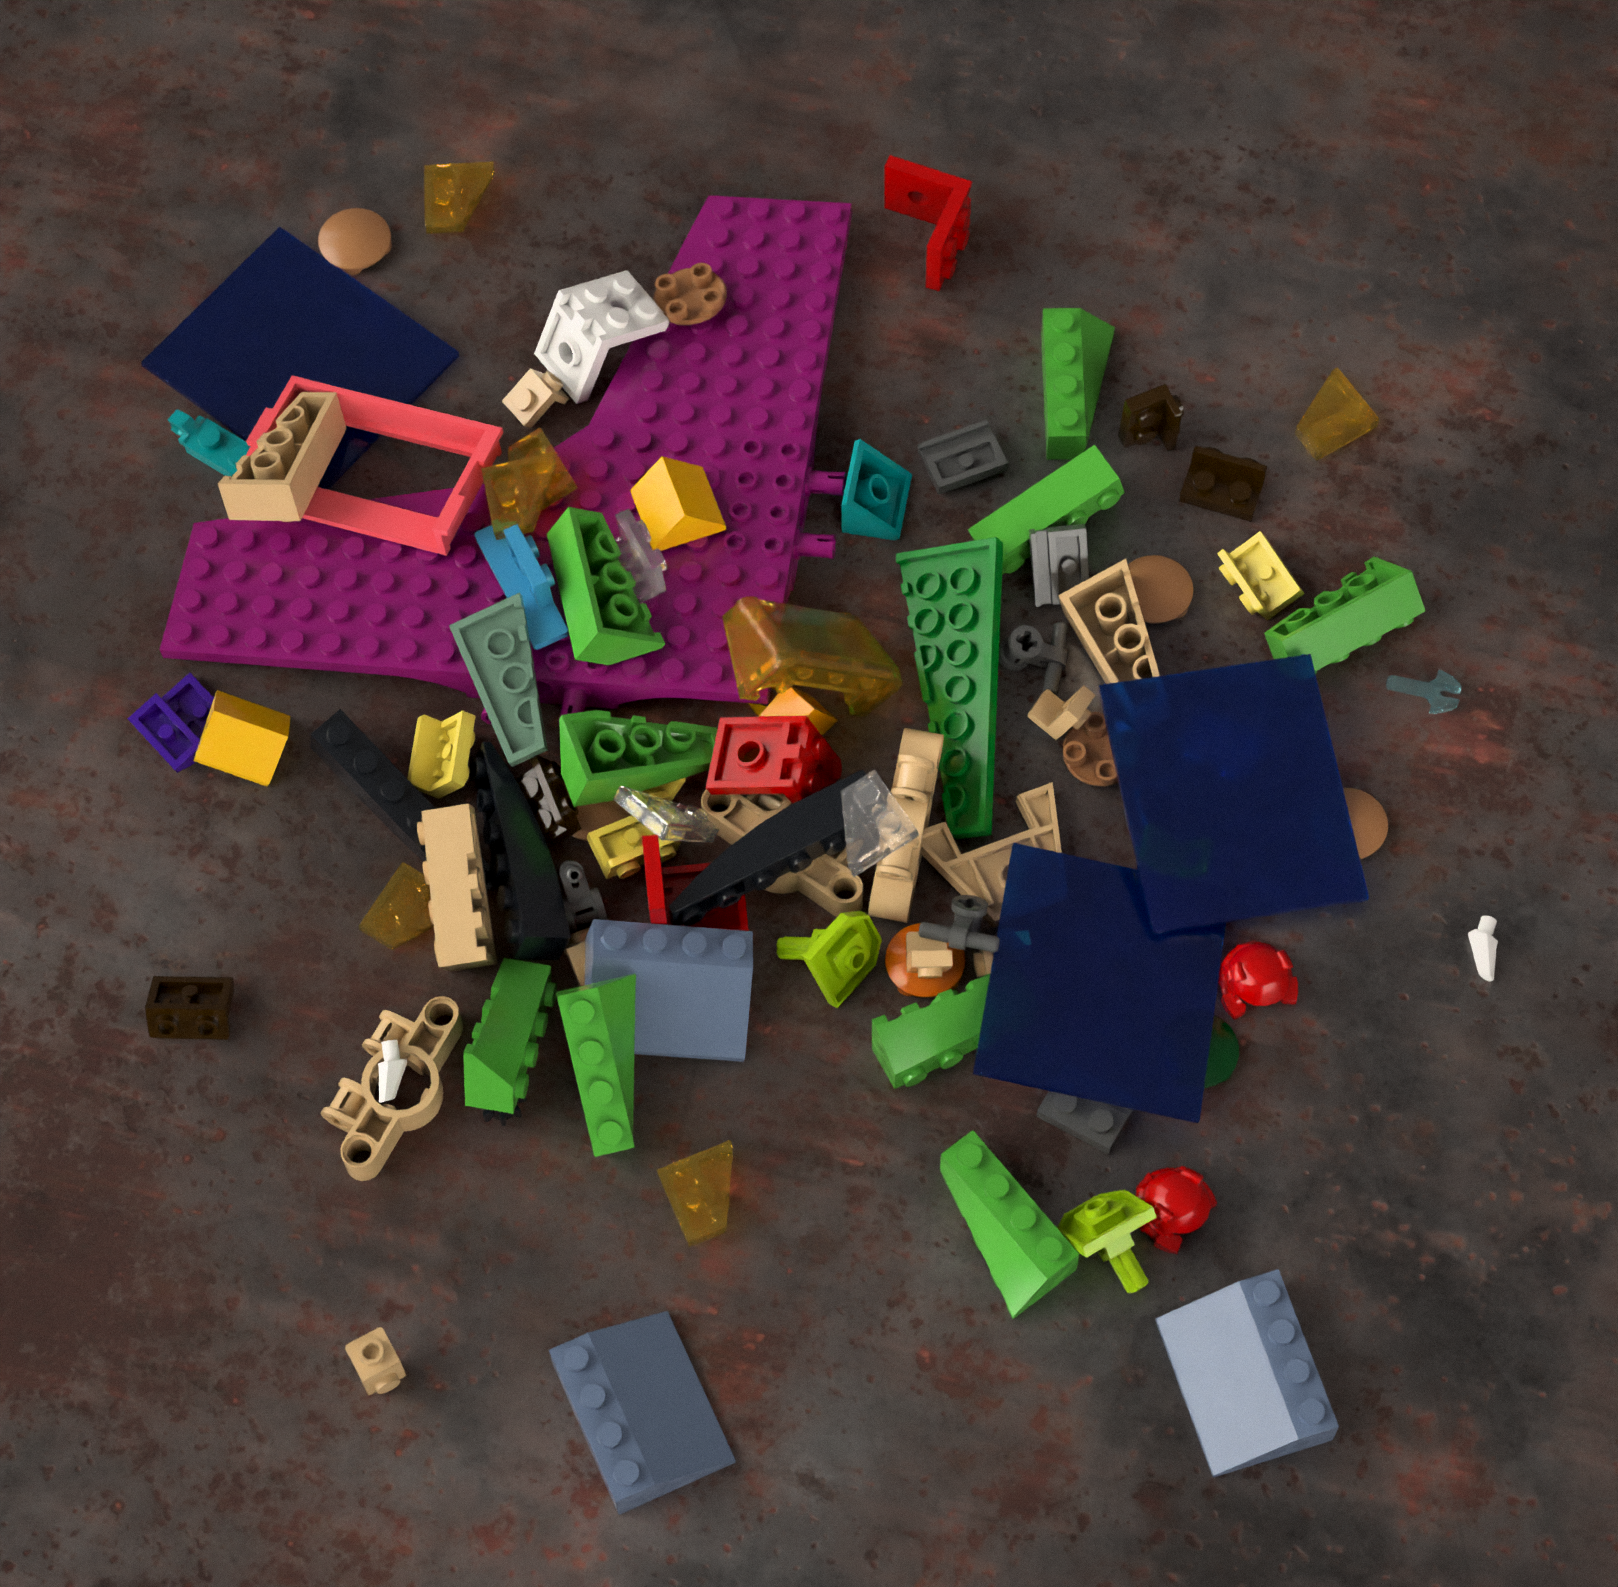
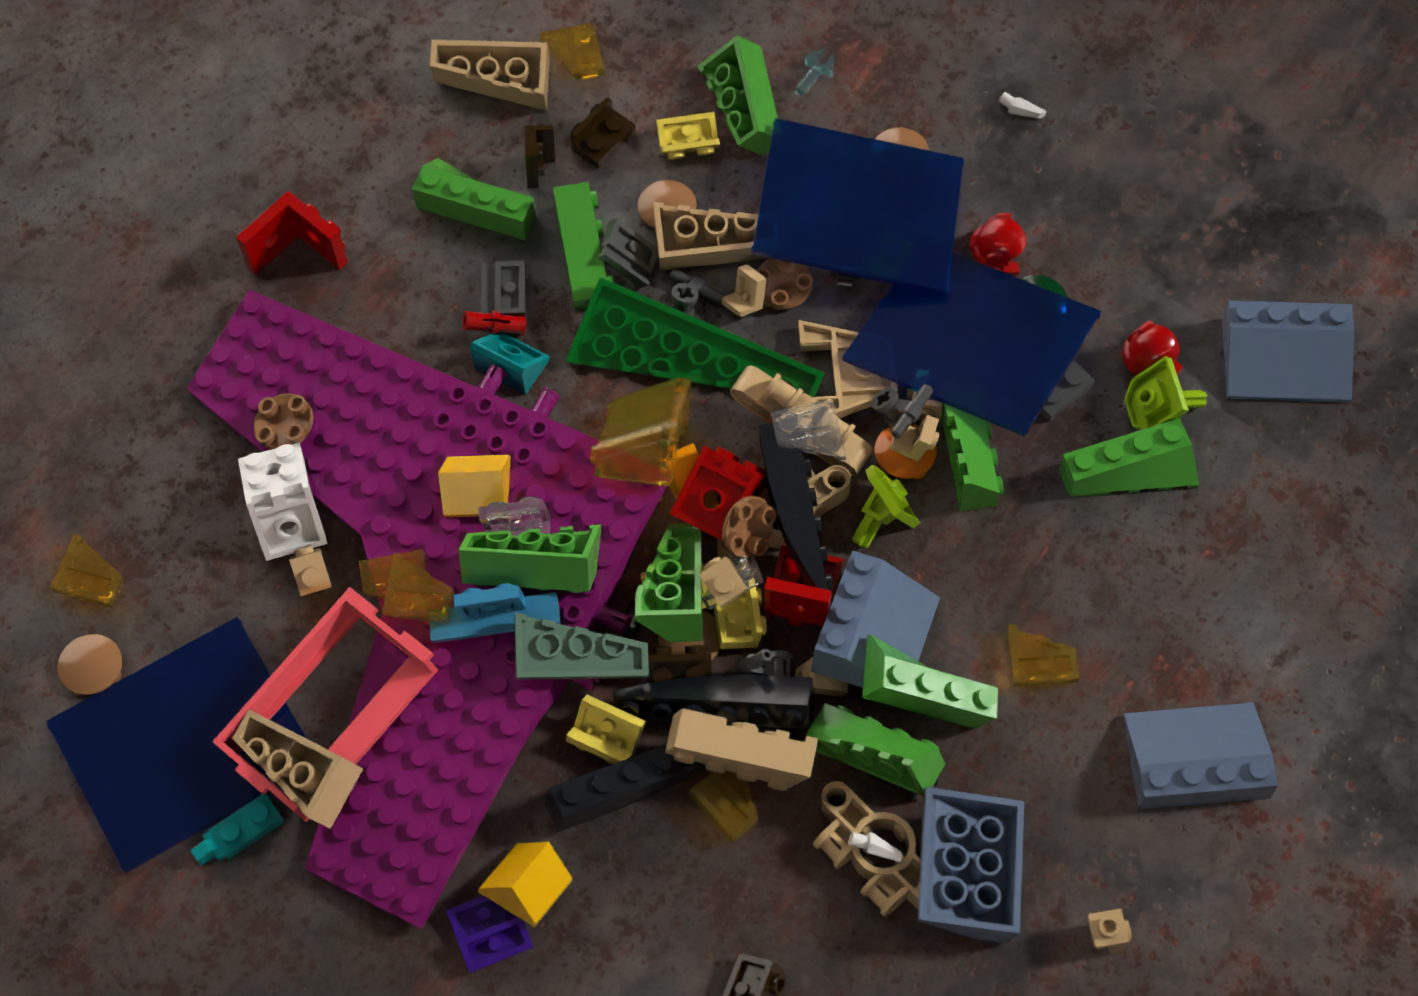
camera: 70 degrees left, 0 degrees up
none -> tan wedge [430,40,550,111]
none -> red pin [462,310,526,336]
none -> tan bracket [699,556,749,608]
none -> medium nougat dish [722,496,777,559]
none -> sand blue slope [917,787,1024,943]

